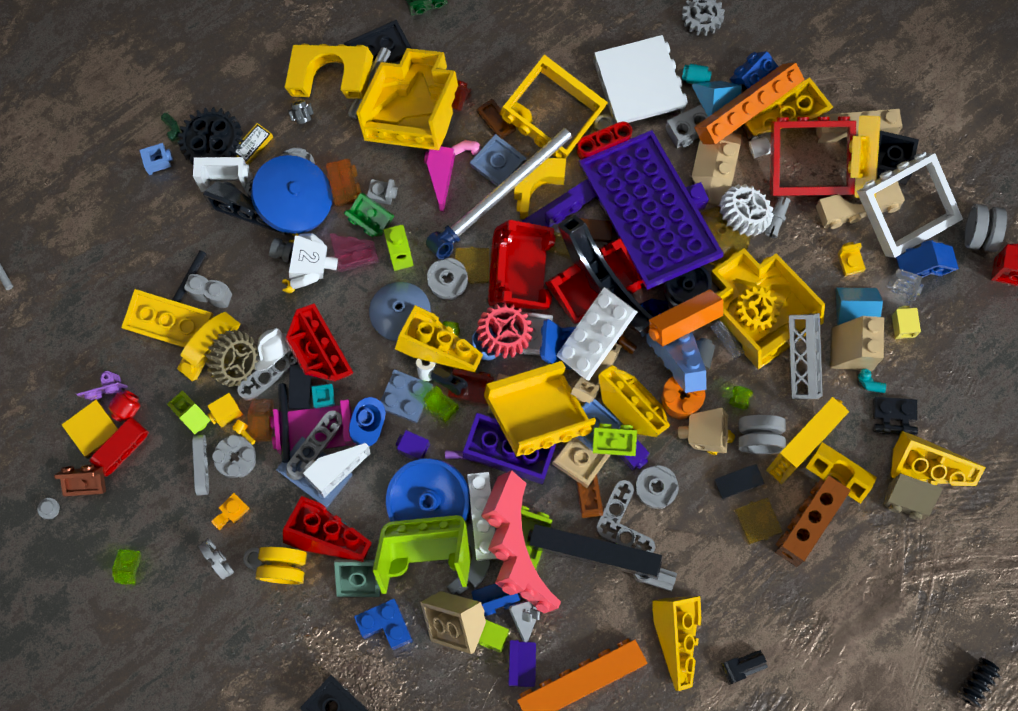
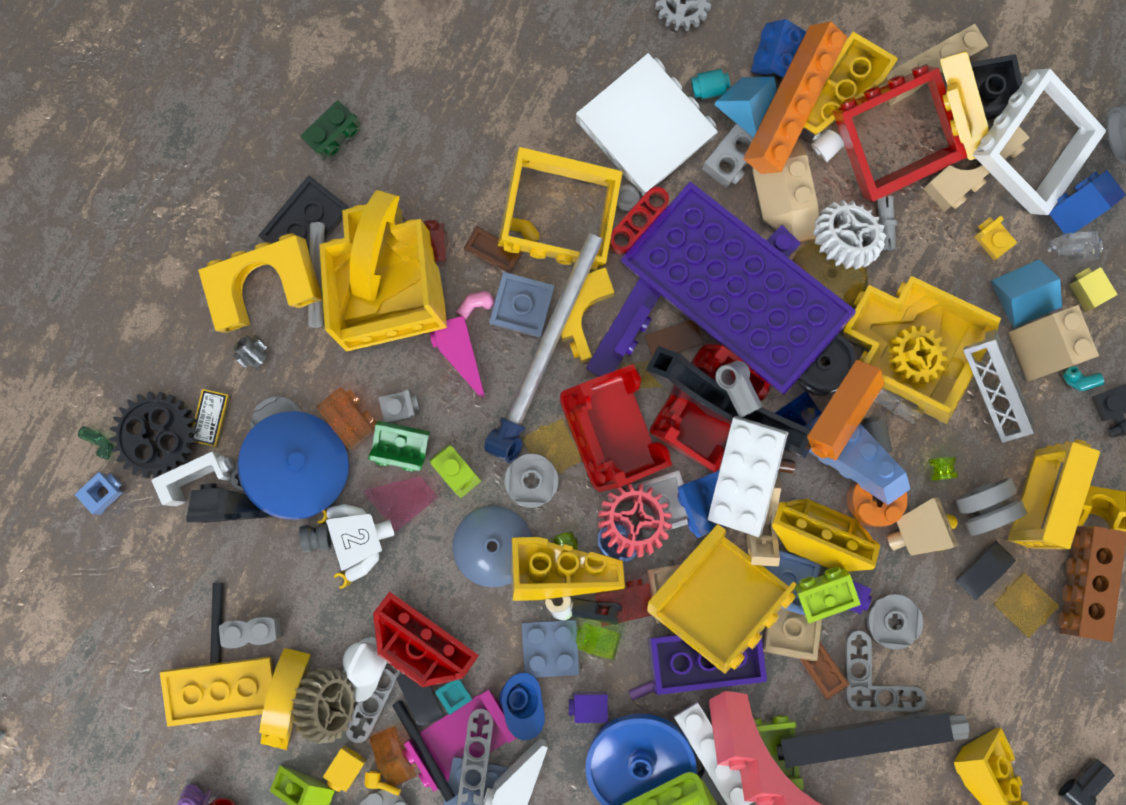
camera: 30 degrees left, 10 degrees up
none -> yellow slope [350,190,400,302]
none -> light grey piece [716,360,763,418]

